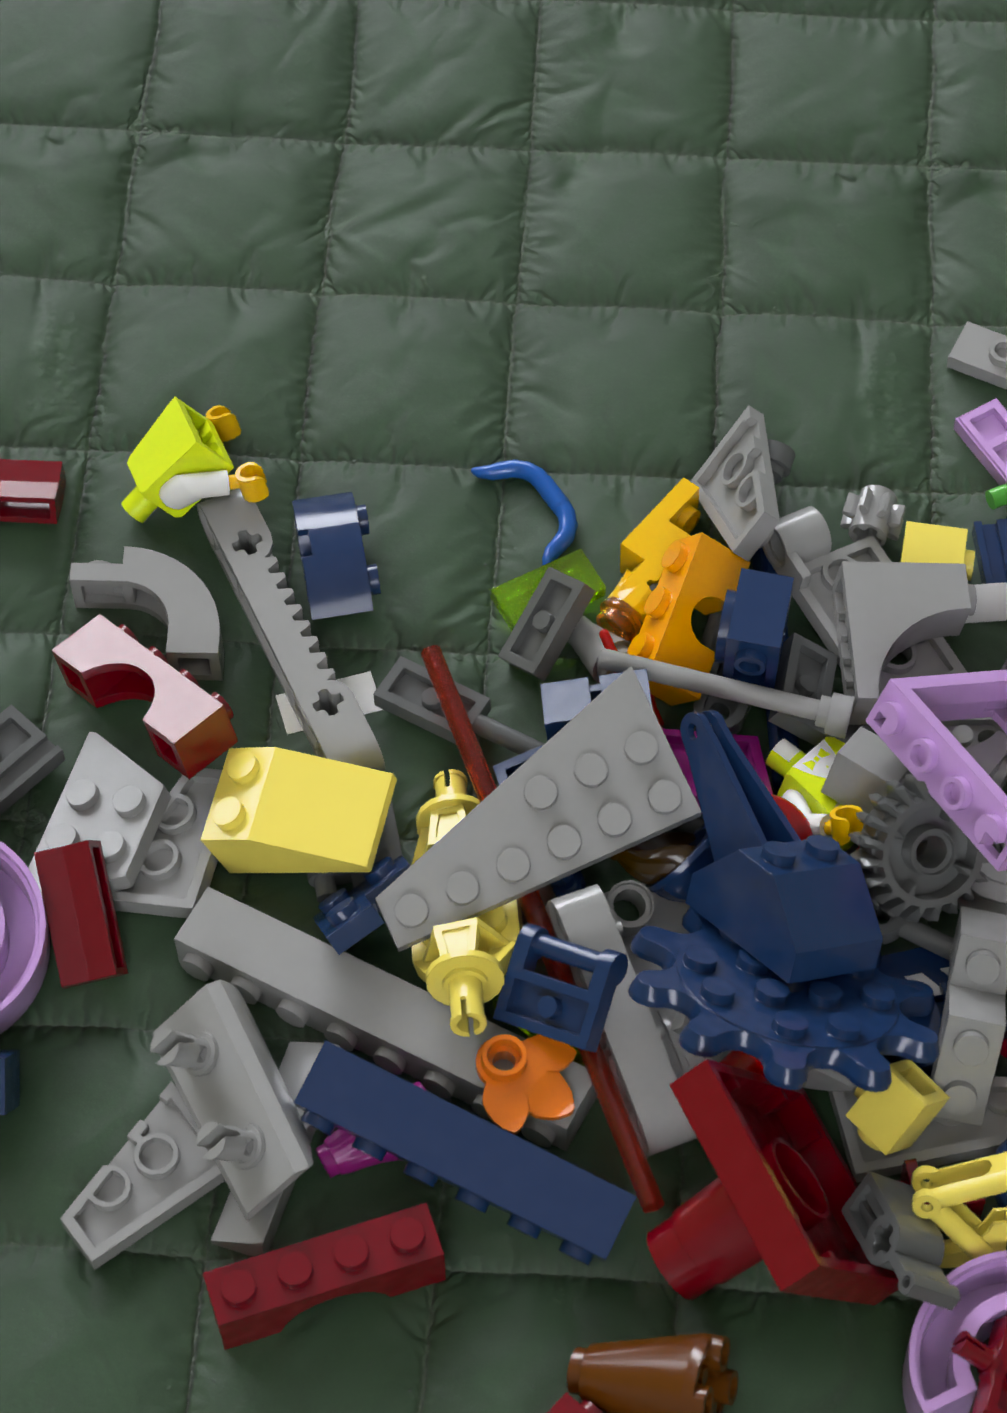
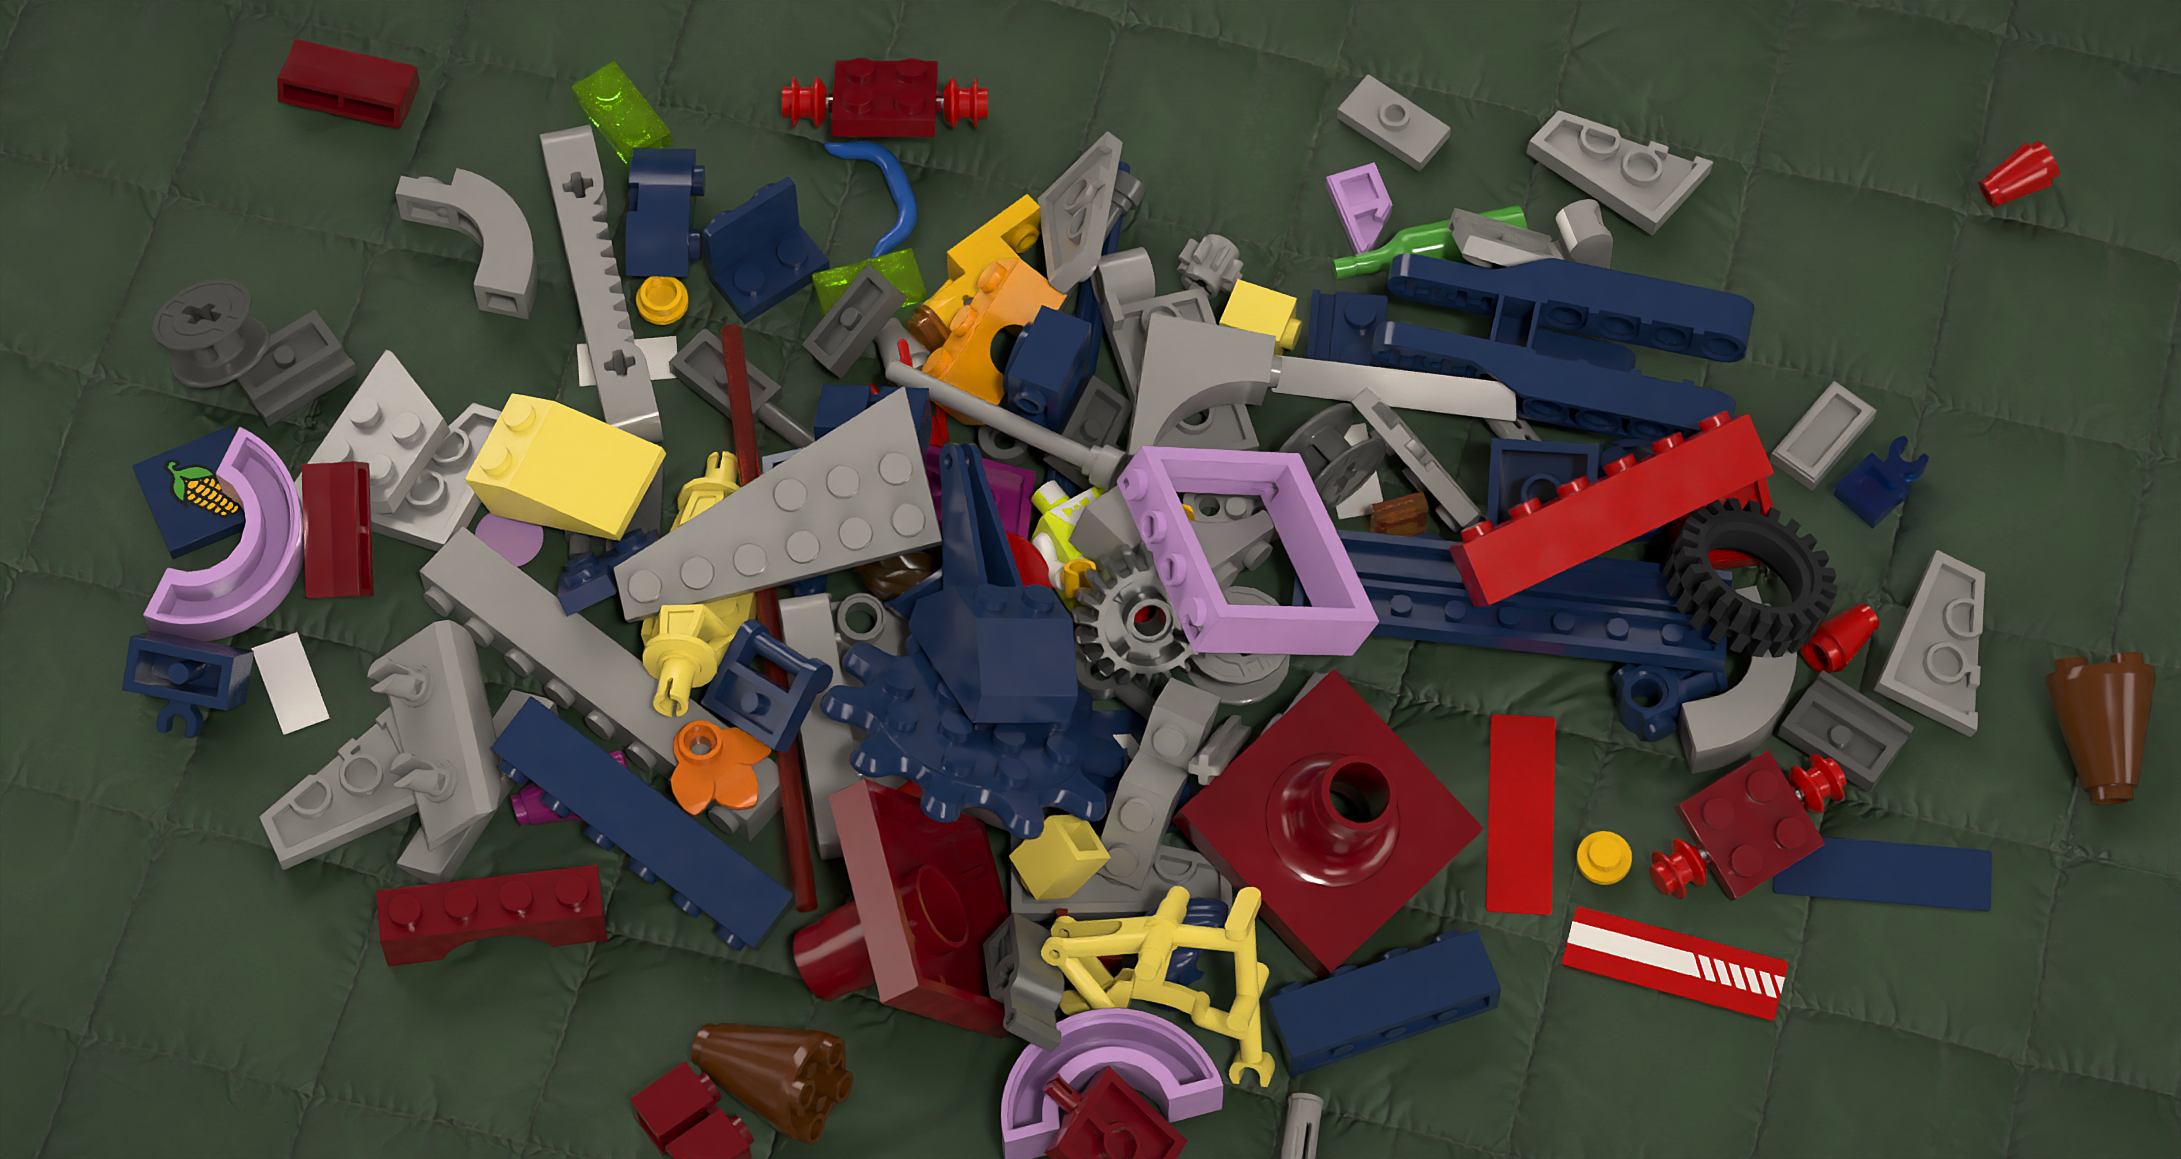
camera: 10 degrees right, 5 degrees up
arch [51,614,238,780] -> none
neon yellow torso [121,397,269,523] -> none
none -> white sticker [251,632,330,735]
none -> lavender sticker [475,513,544,567]
none -> clear neon green plate [571,61,673,168]
none -> yellow plate [636,276,689,325]
none -> dark blue bracket [703,177,830,325]
none -> dark red plate [782,58,988,137]

